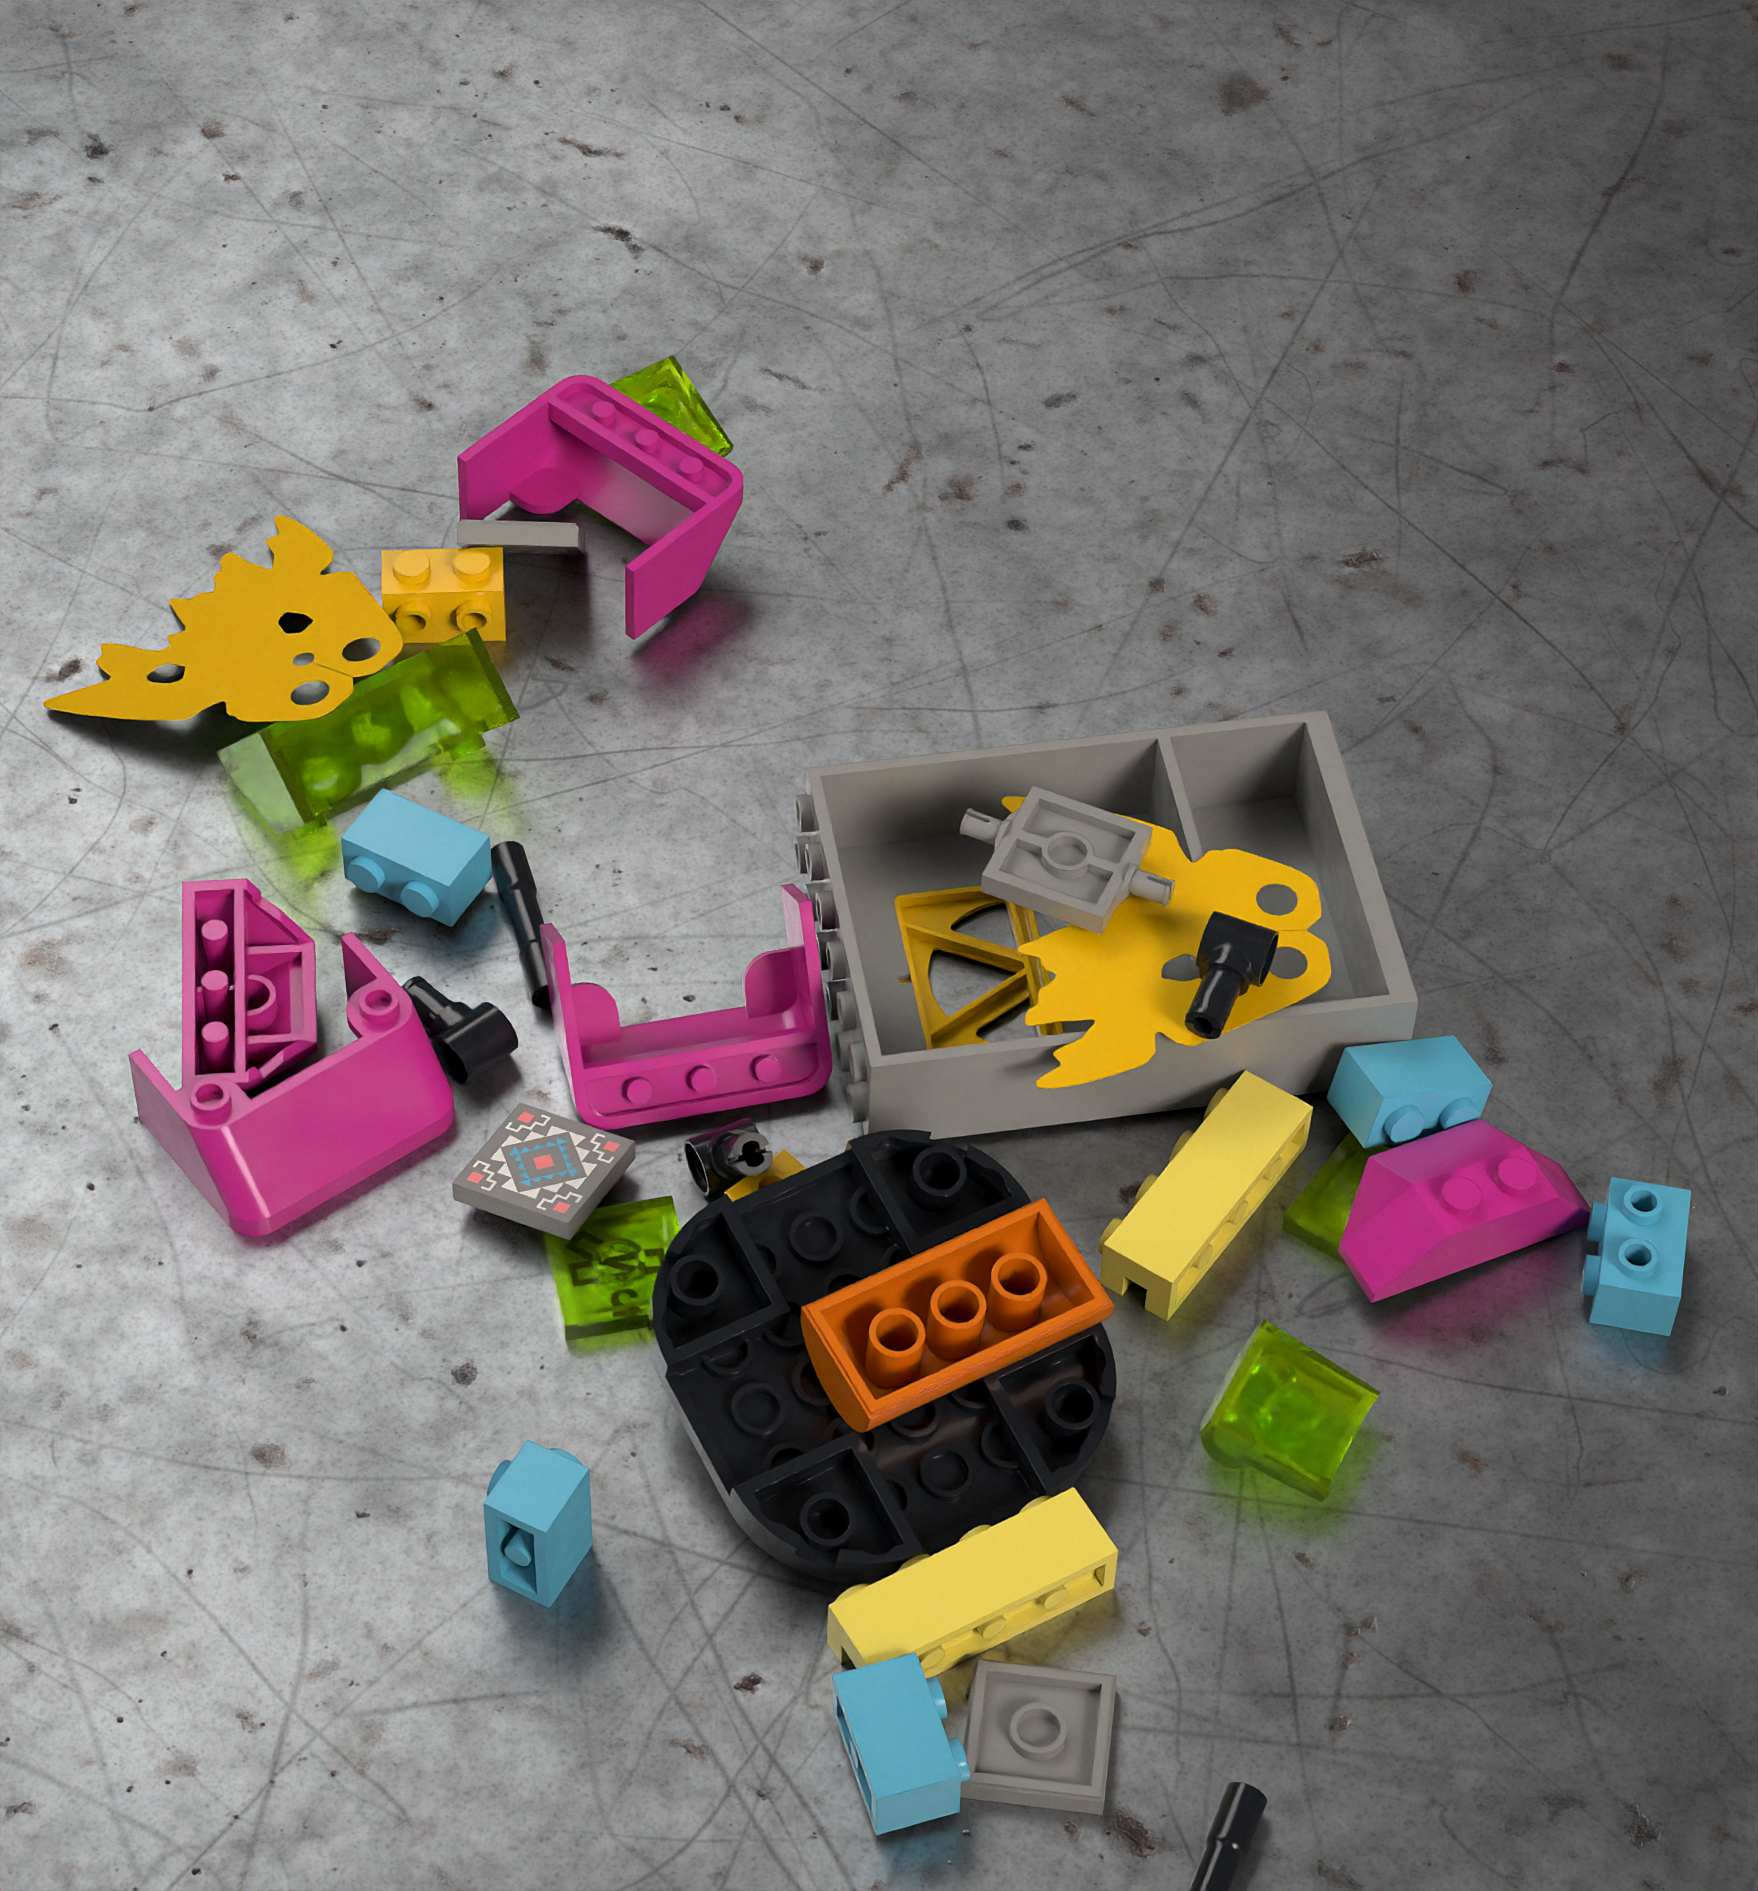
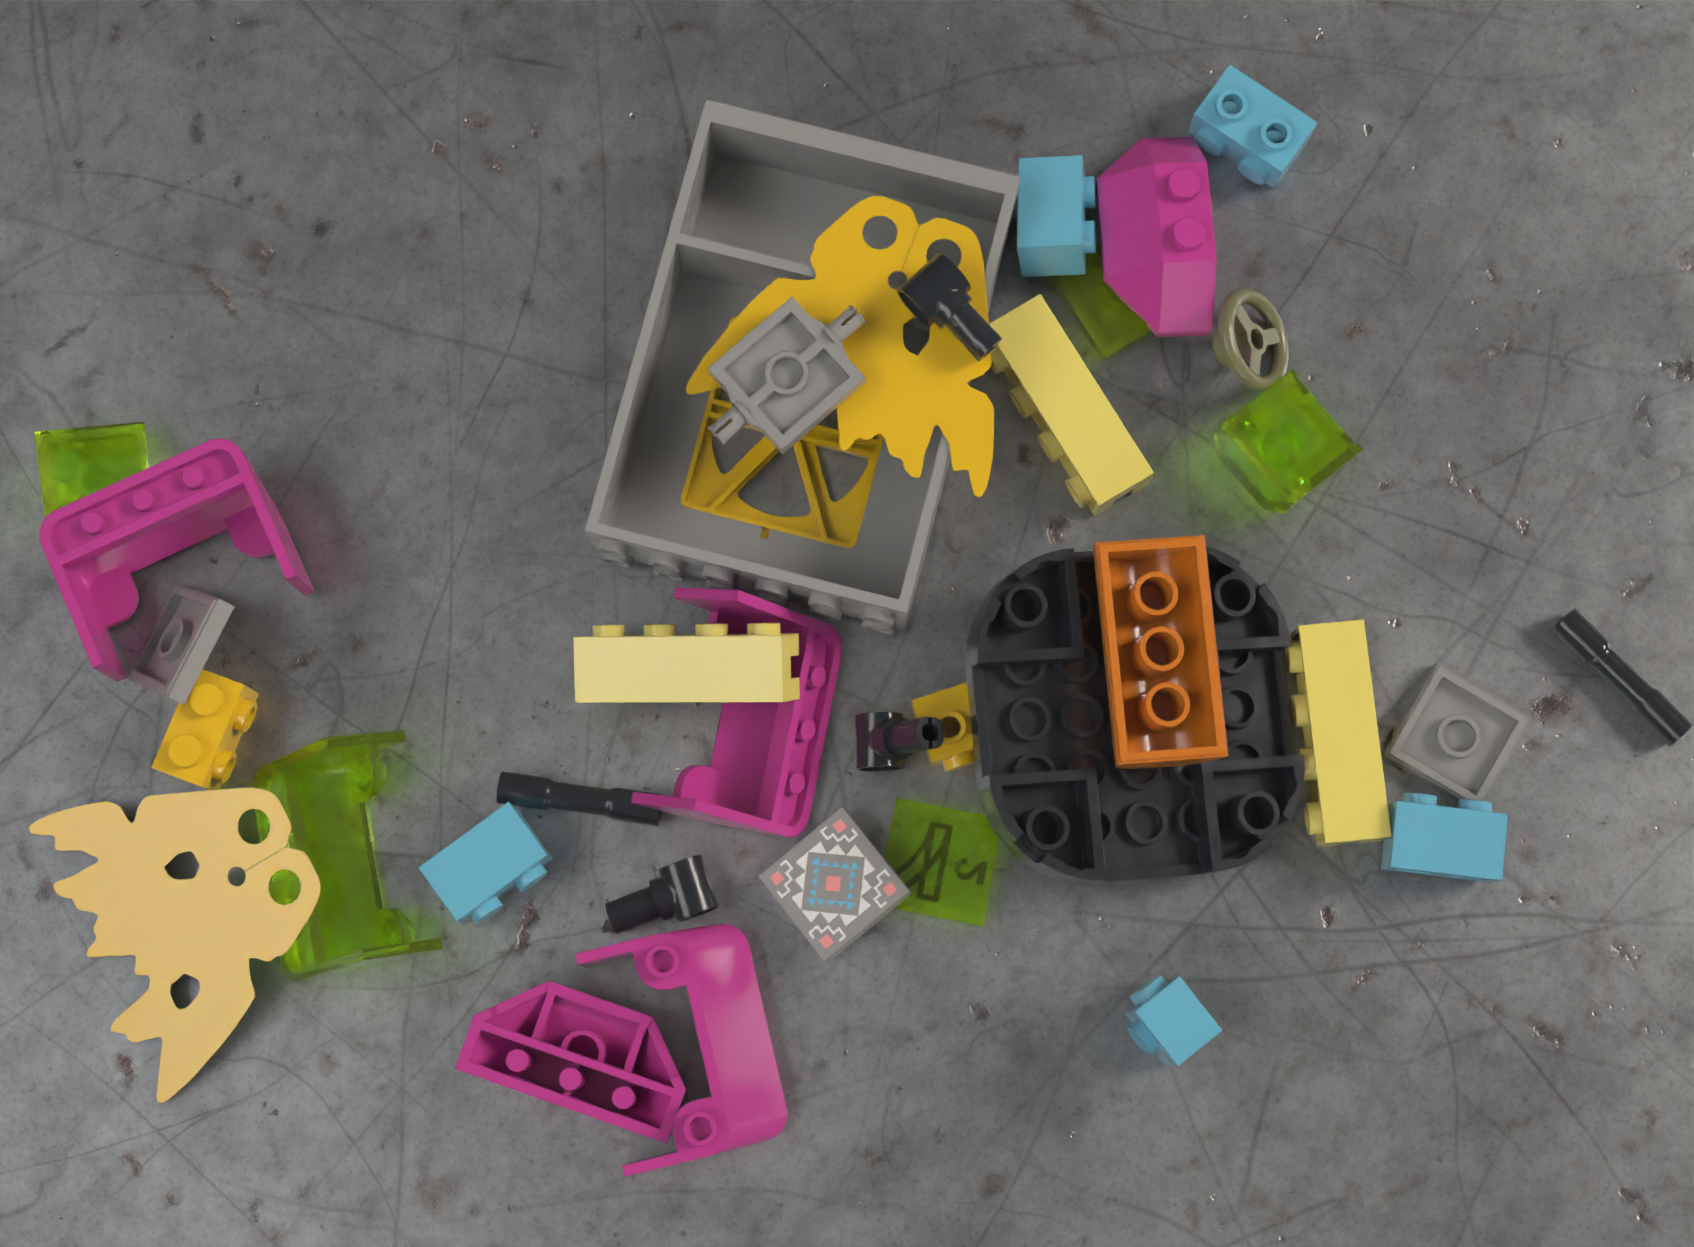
camera: 60 degrees left, 30 degrees up
none -> light yellow brick [573,623,800,703]
none -> olive piece [1213,288,1289,392]

